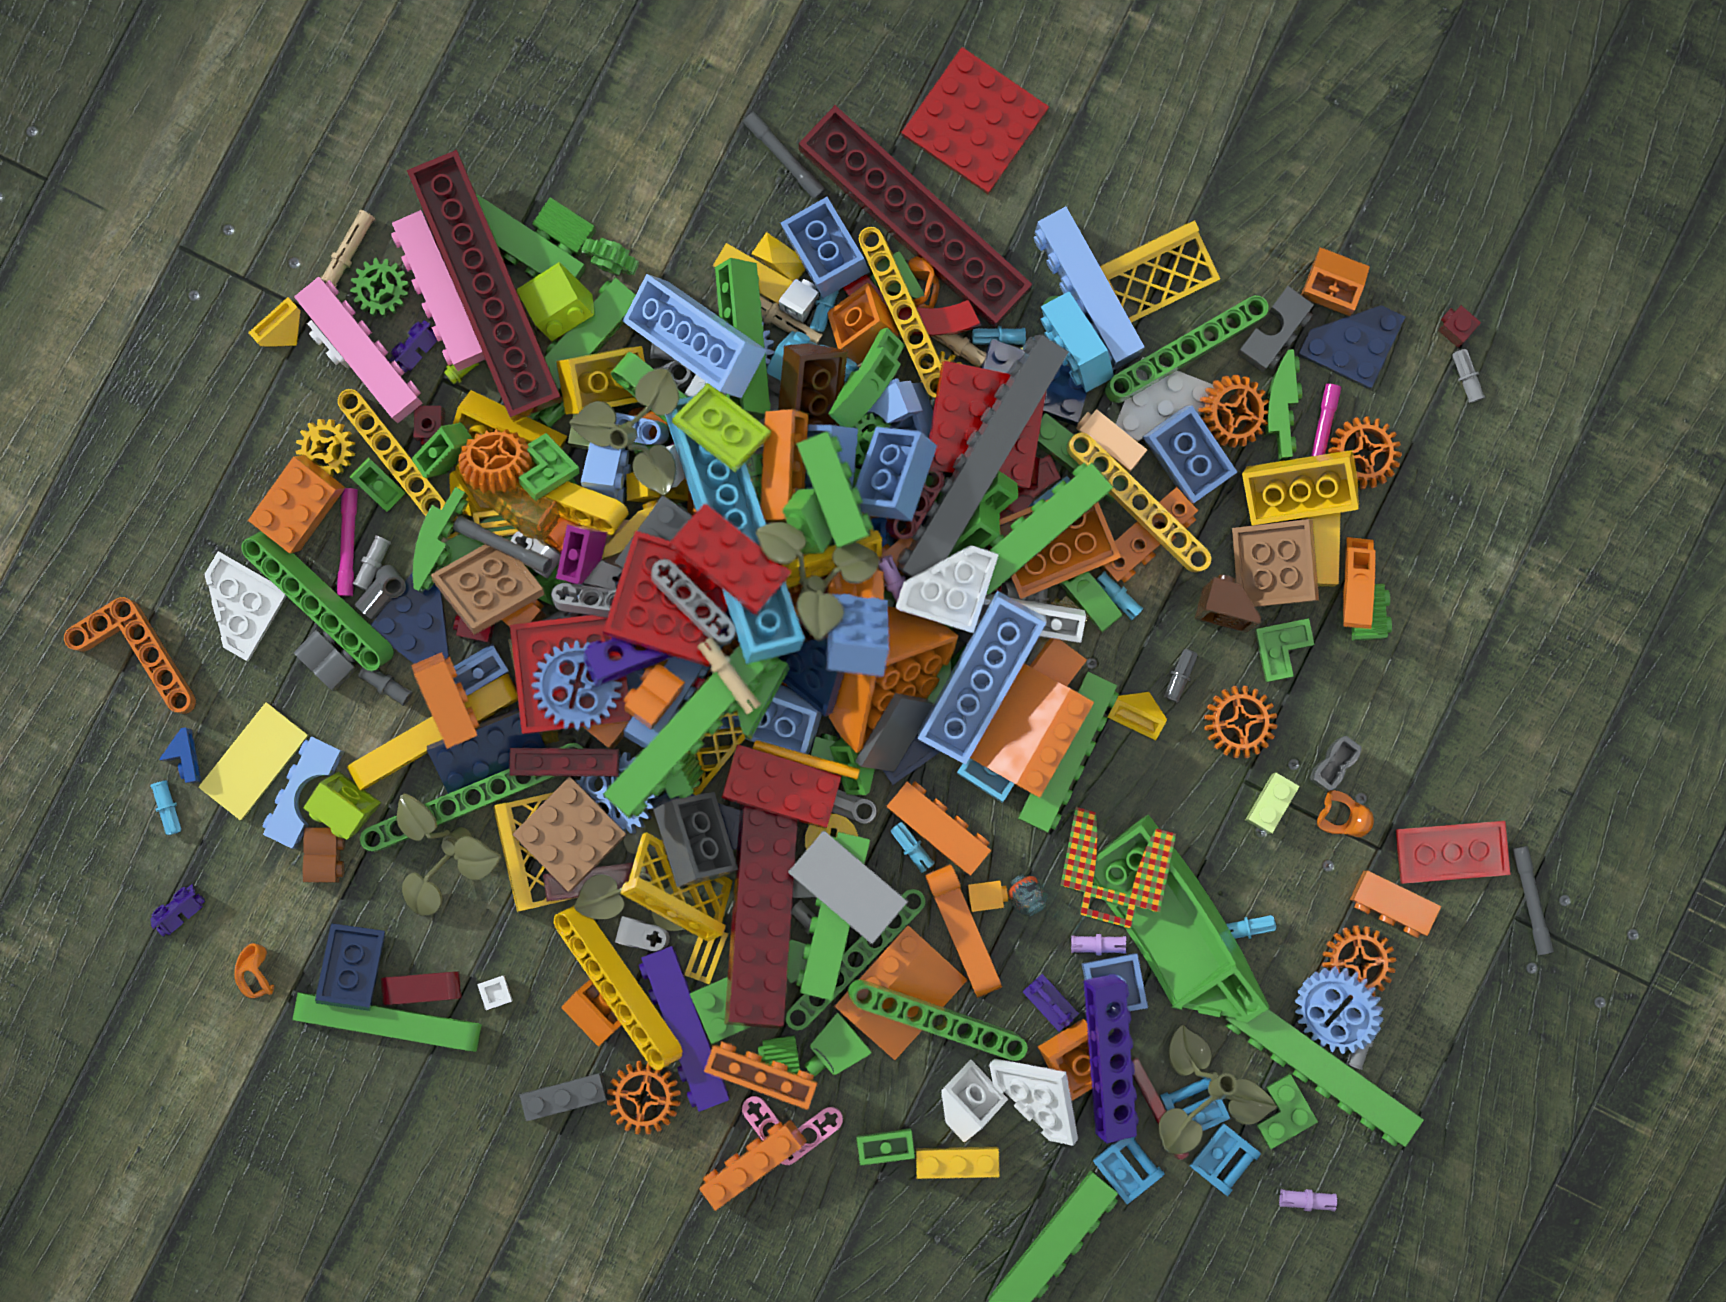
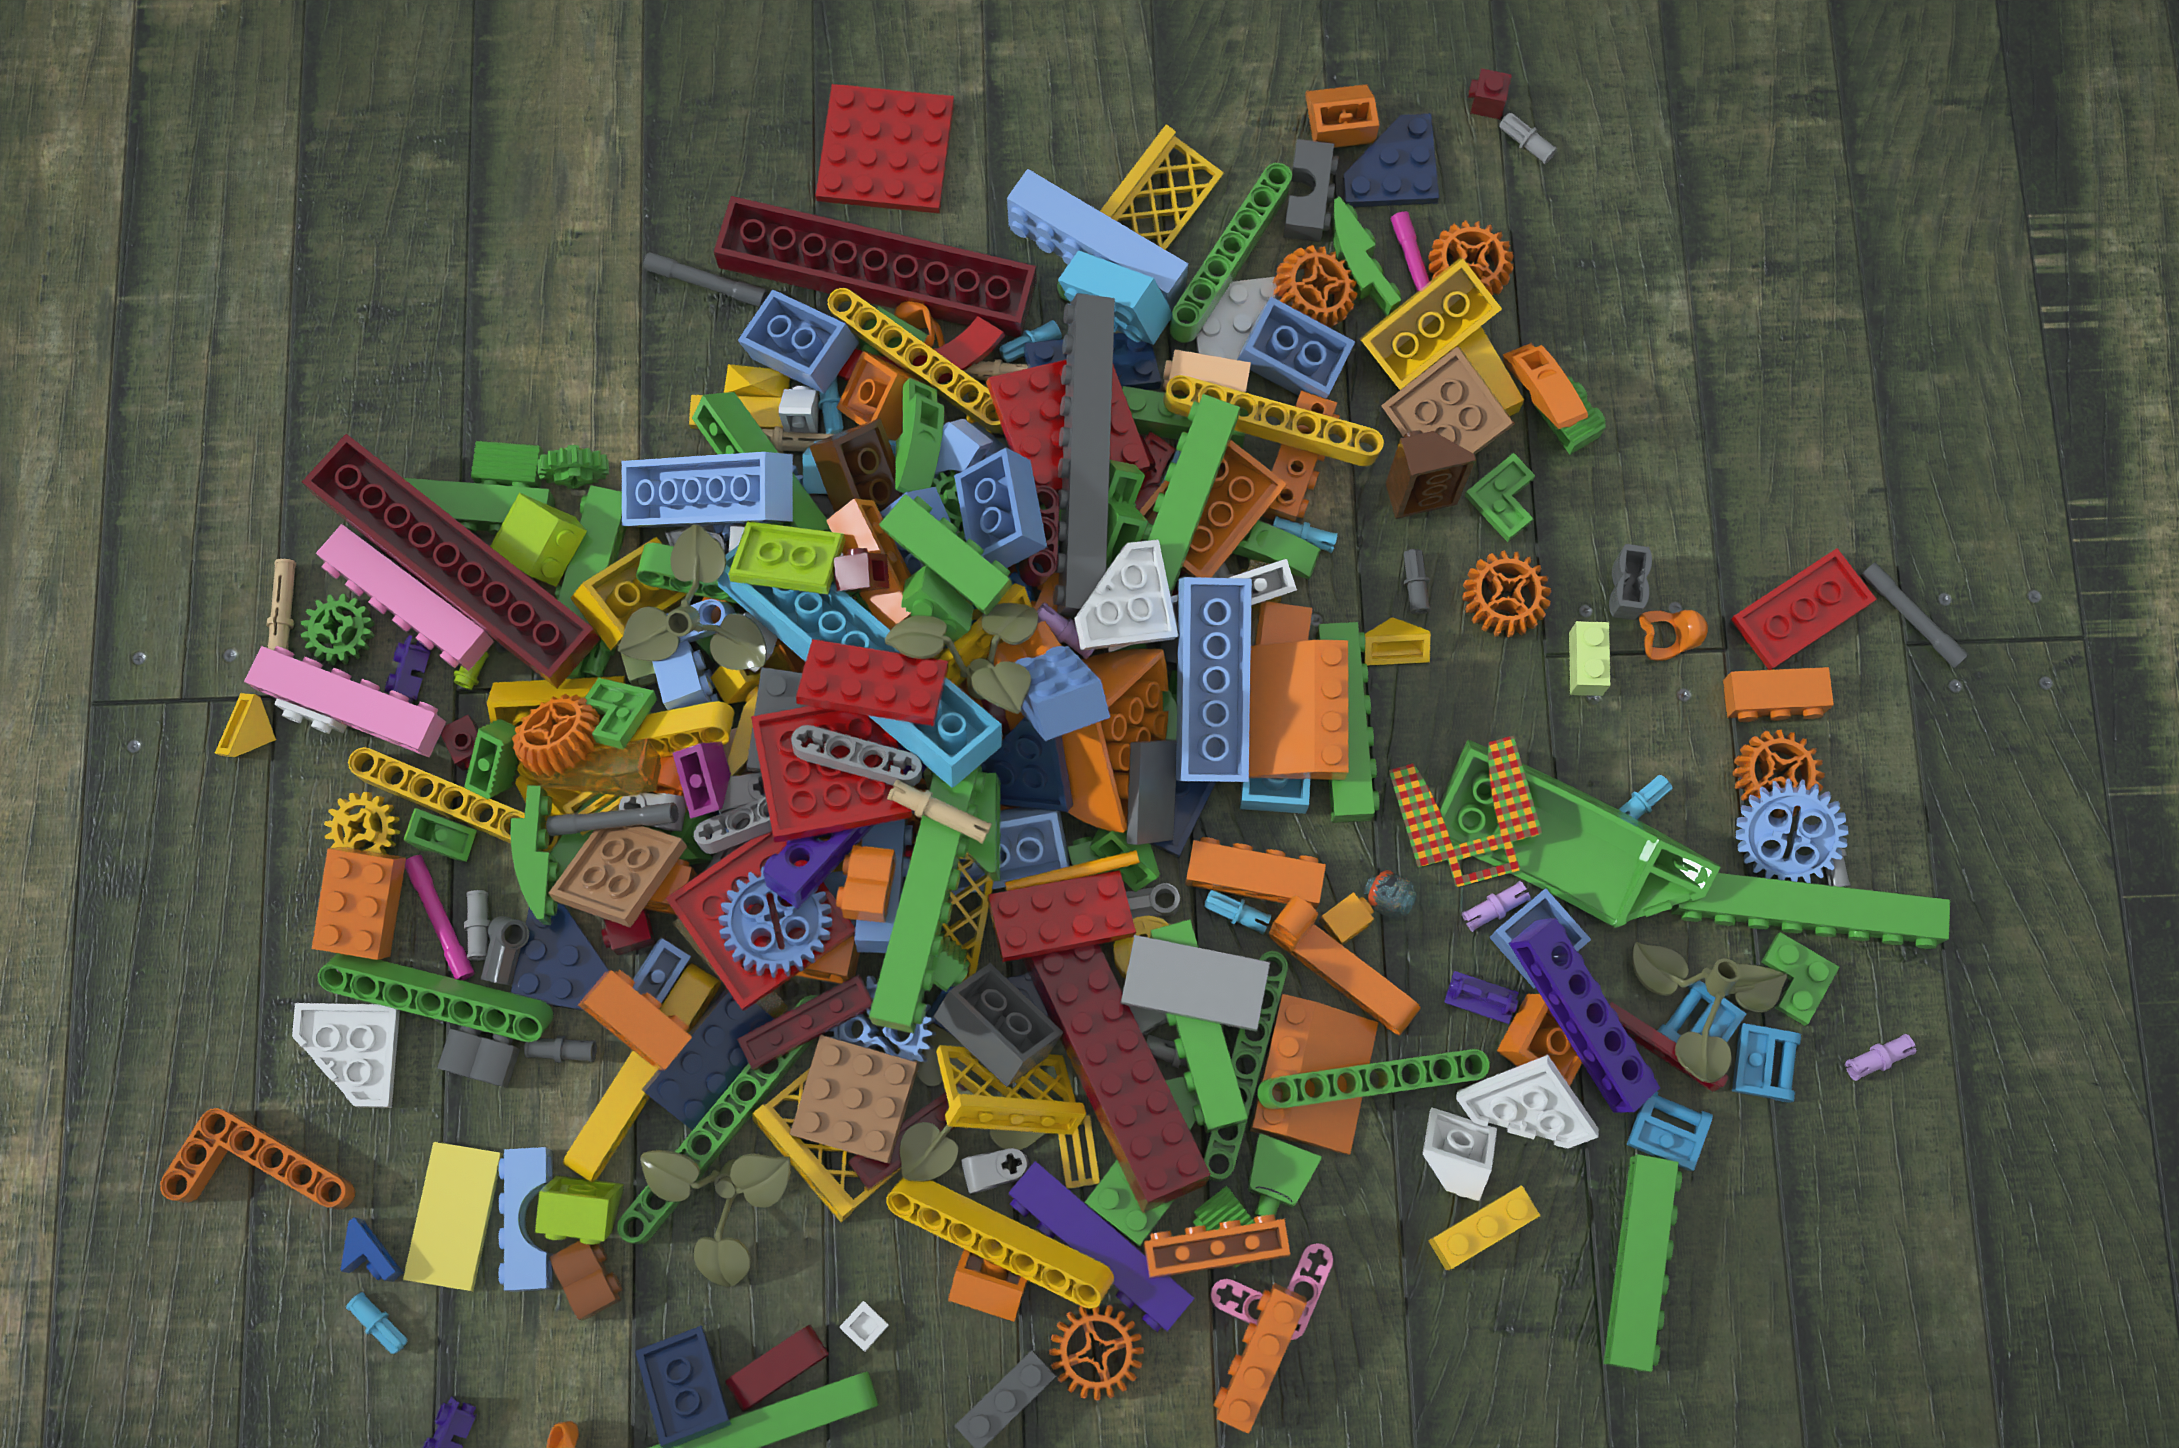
camera: 30 degrees left, 10 degrees down
bright green brick [857,1128,915,1165] -> none
none -> brick [834,548,890,592]

